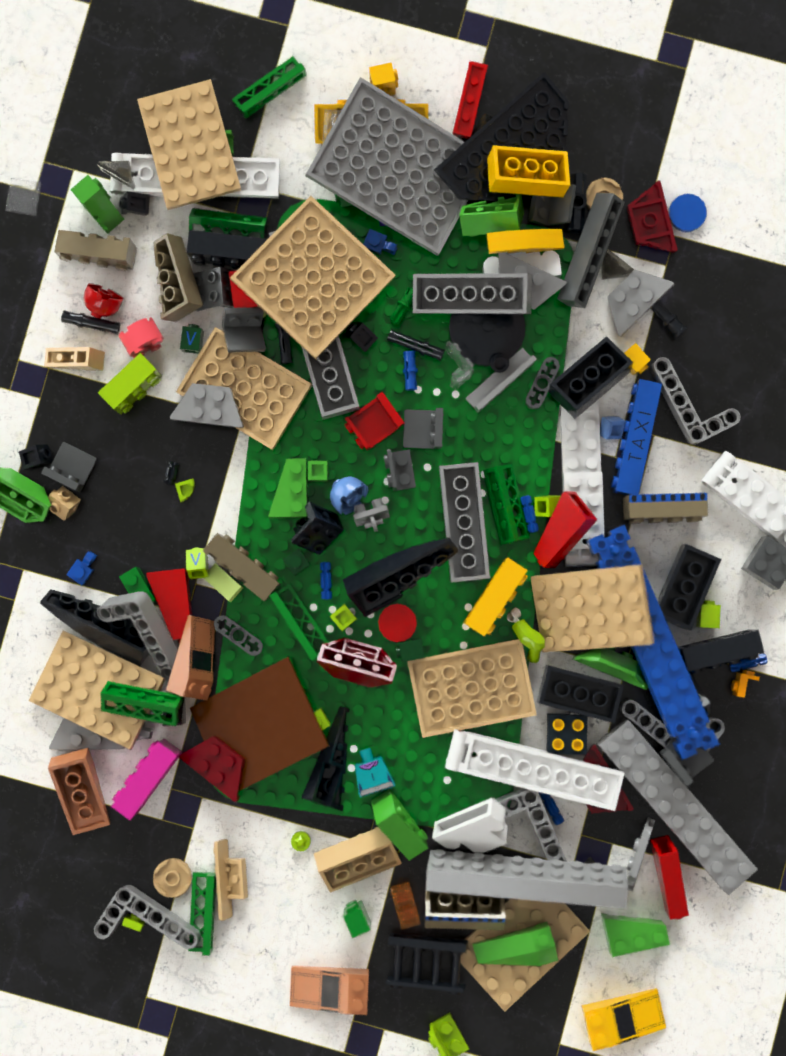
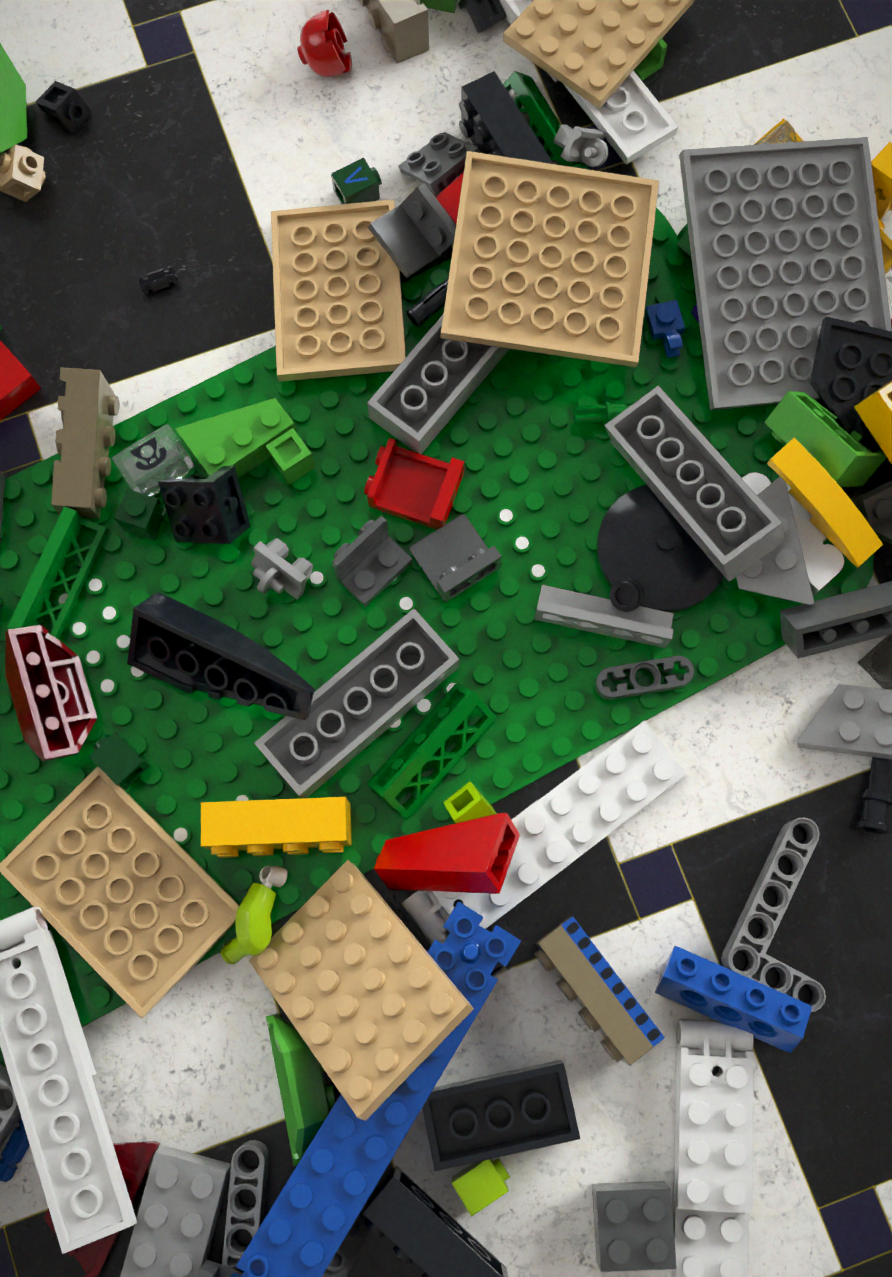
camera: 55 degrees right, 10 degrees down
dark grey bracket [41,442,97,492] -> none
tan slope [44,347,105,371] -> none
black pin [61,310,120,335] -> none
lime brick [98,353,162,414] -> none
coral brick [118,317,164,358] -> none
dark tan wedge [153,233,203,322] -> none
light grey wing [170,383,244,429] -> none
lime tile [175,478,195,502] -> none
lime brick [186,547,209,579] -> none
yellowish green tile [204,563,243,602] -> none
green fence [232,56,307,119] -> none
blue axle [320,562,332,600] -> none
medium blue cylinder [330,476,368,515] -> none
lime plate [330,604,357,631] -> none
black bracket [344,321,378,352] -> none
red tile [378,604,417,642] -> none
black pin [387,329,445,361] -> none
blue pin [403,351,418,391] -> none
clear bracket [445,341,474,391] -> none
blue axle [521,495,539,533] -> none
black brick [537,665,624,723] -> none
black brick [546,713,588,755] -> none
black brick [549,336,633,419] -> none
medium blue slope [600,416,626,440] -> none
blue brick [611,379,662,496] -> none
yellow brick [624,343,650,375] -> none
none -> clear brick [111,423,194,496]
none -> light grey hips [553,124,608,167]
none -> blue brick [655,946,812,1053]

